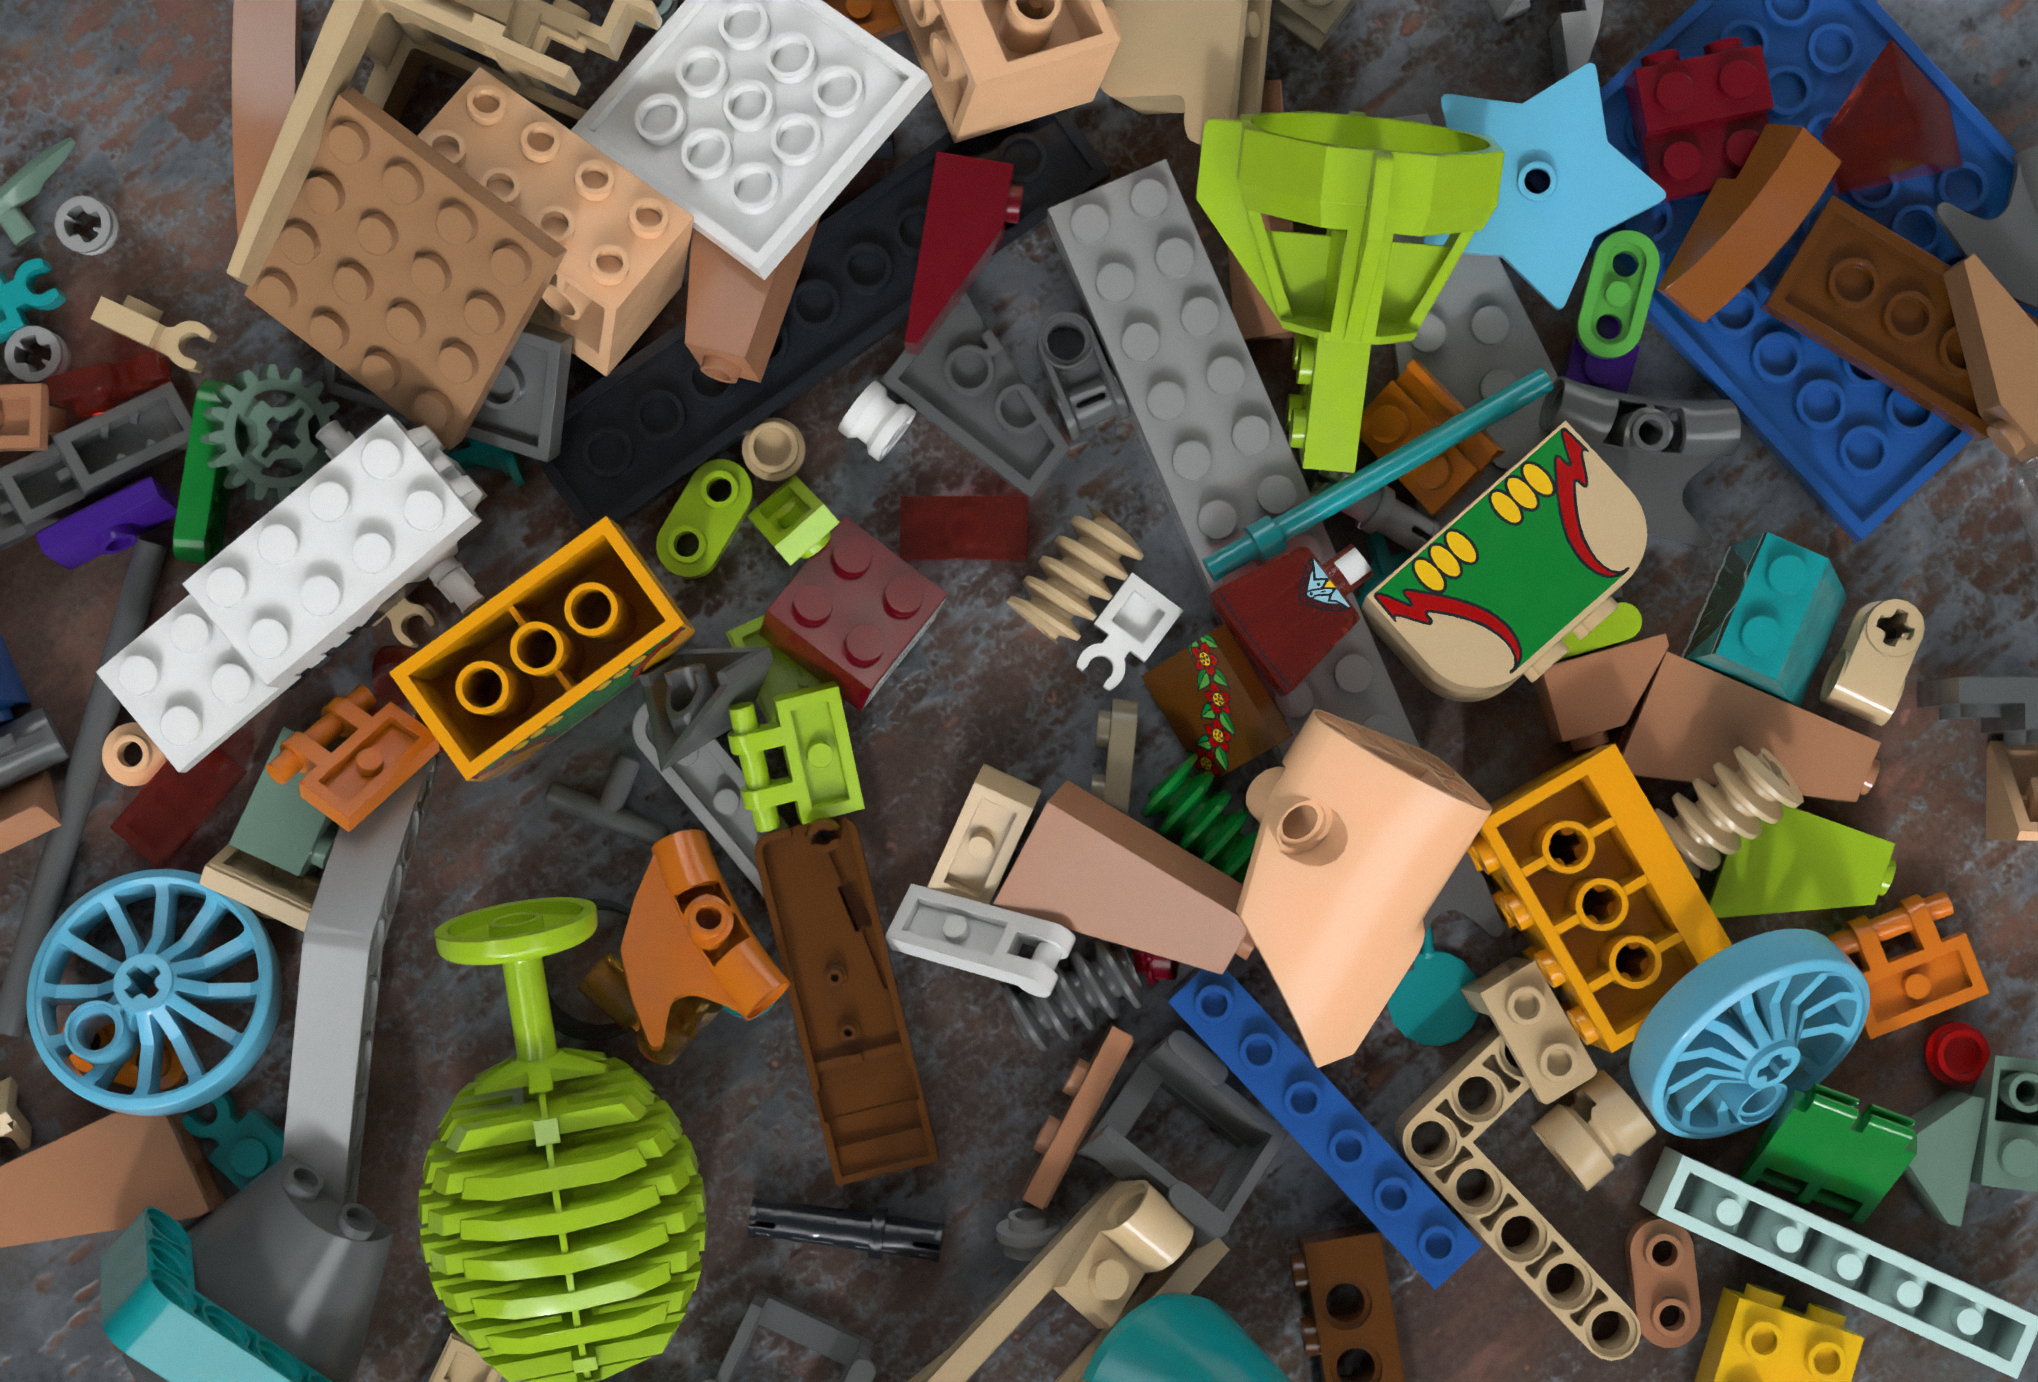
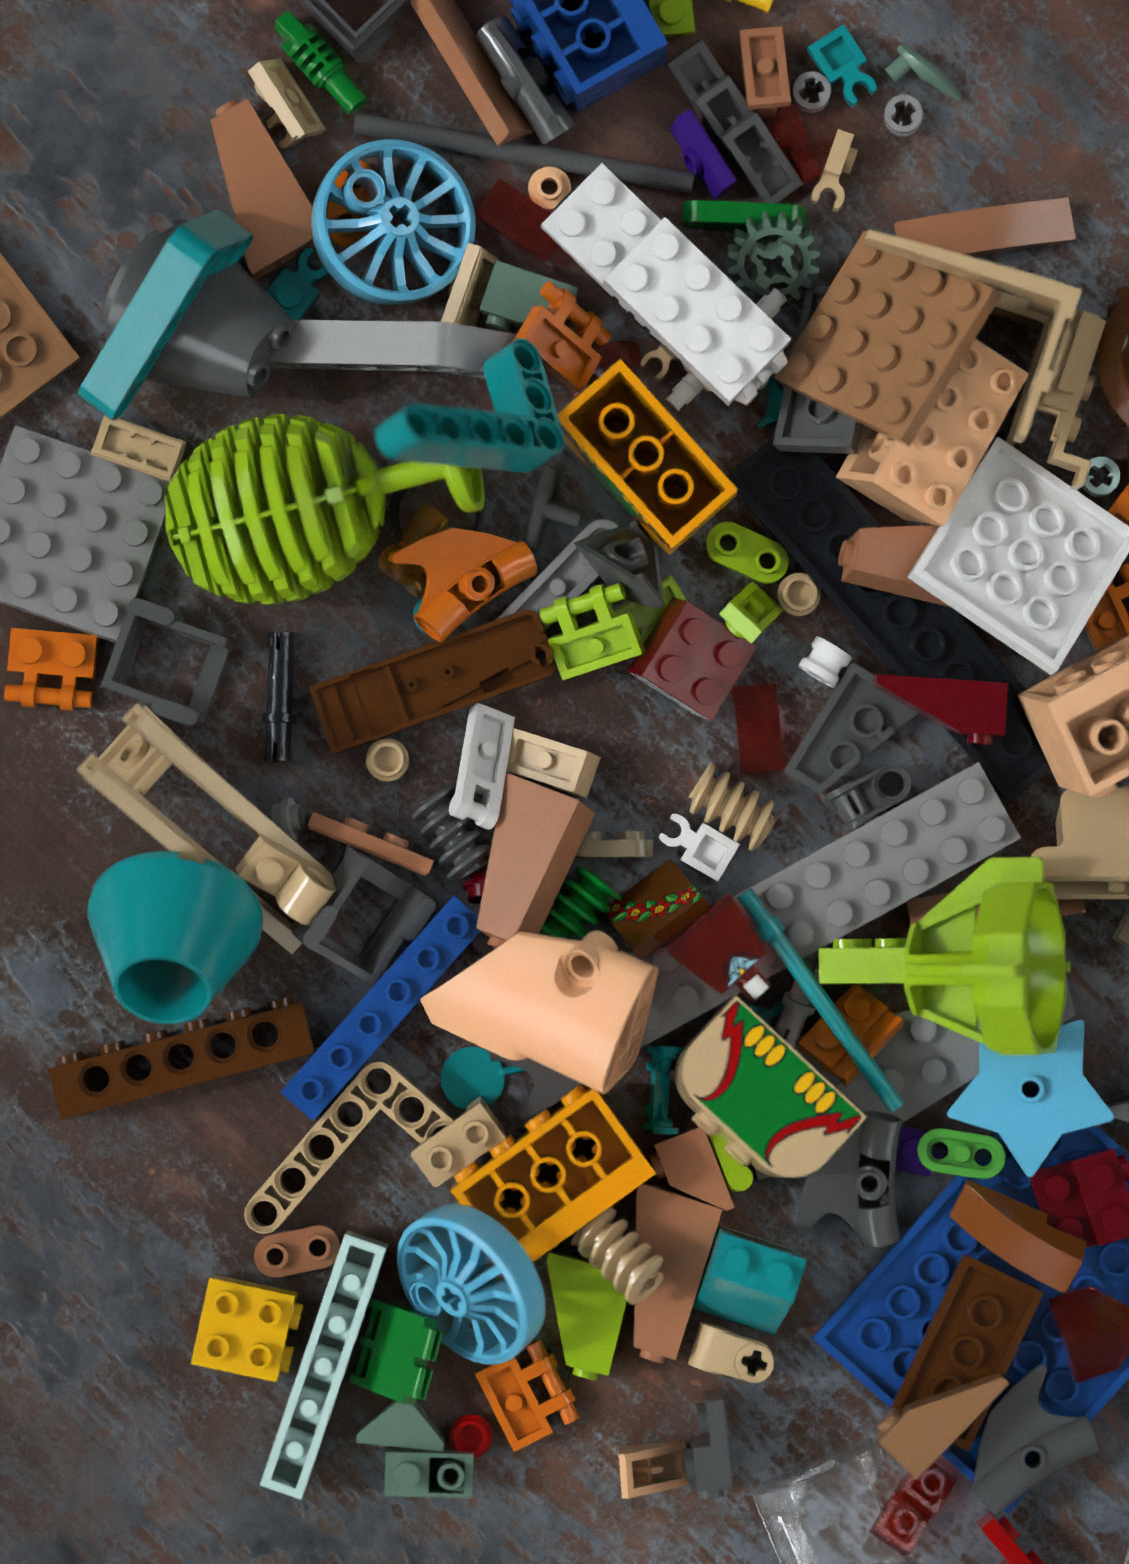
camera: 85 degrees right, 0 degrees up
tan wheel [1531,1069,1656,1191] -> none
none -> tan plate [366,738,409,782]
none -> teal beam [375,338,565,472]
none -> teal piece [642,1046,684,1135]

